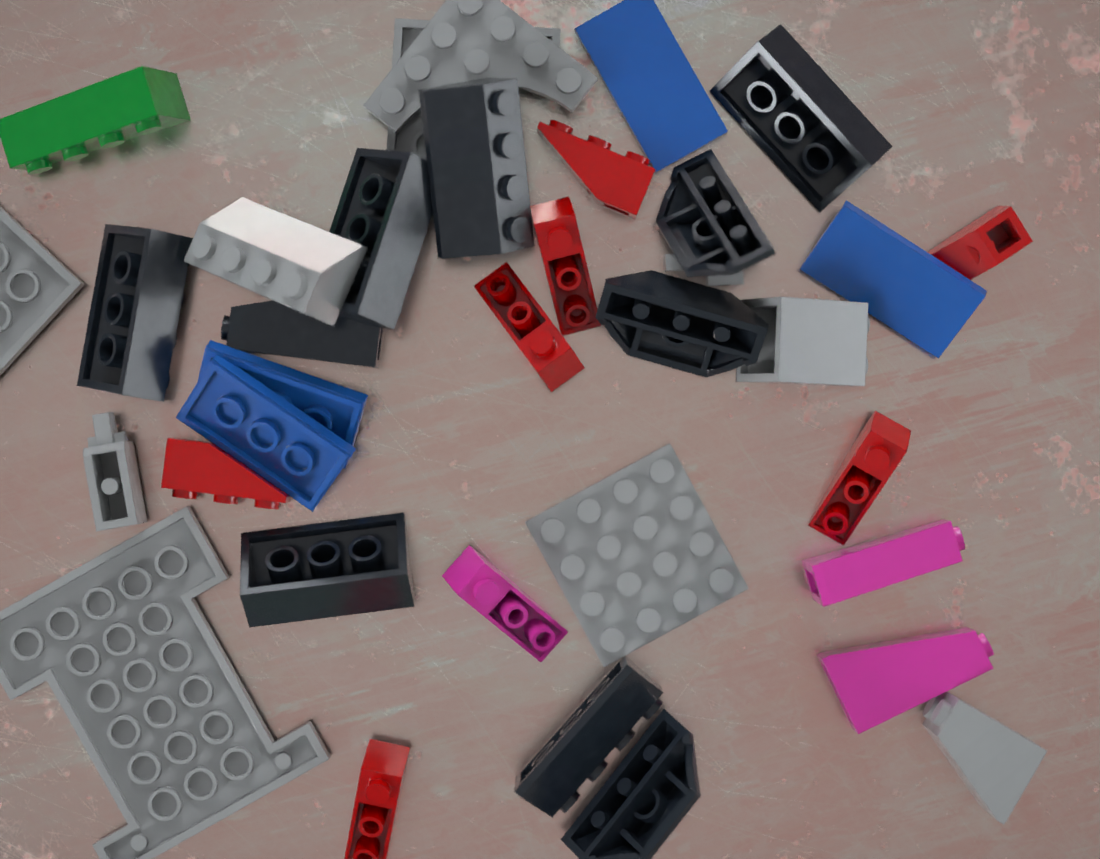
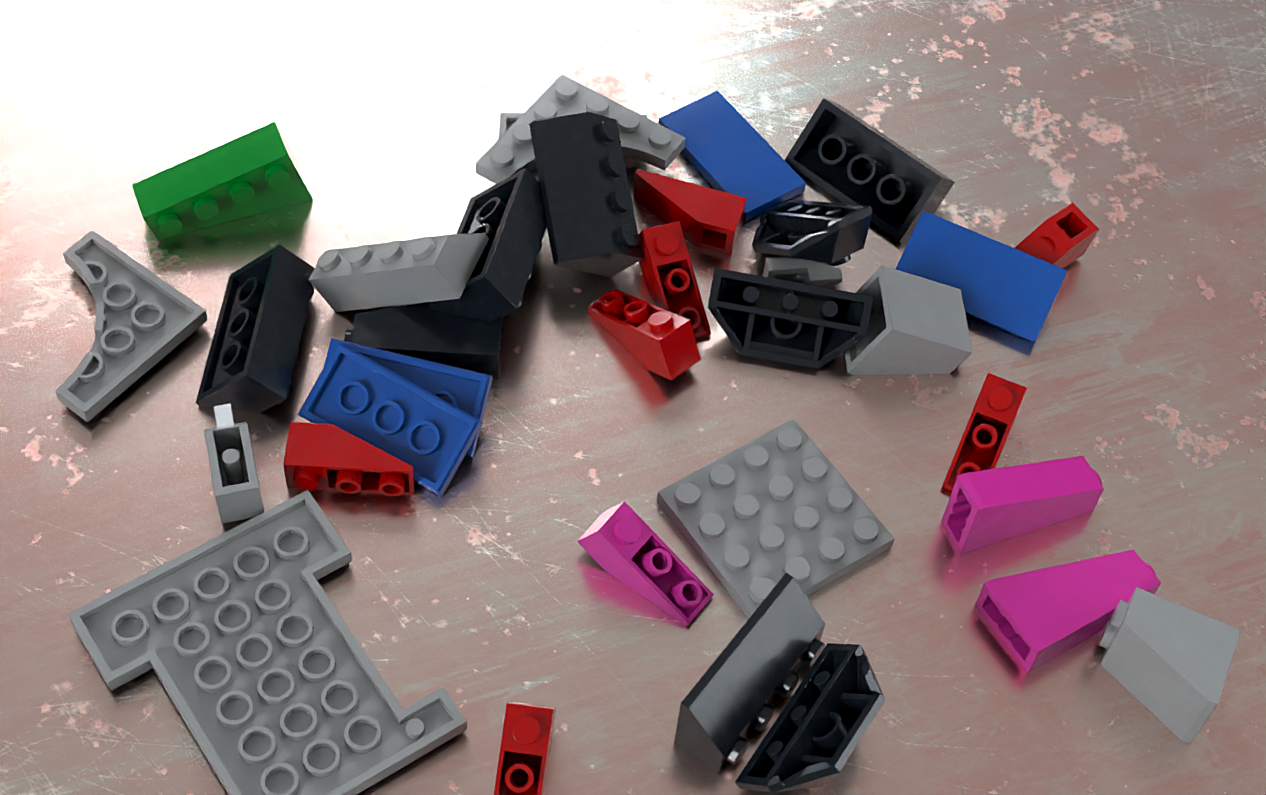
camera: 10 degrees left, 35 degrees down
black slope [240,513,414,628] -> none

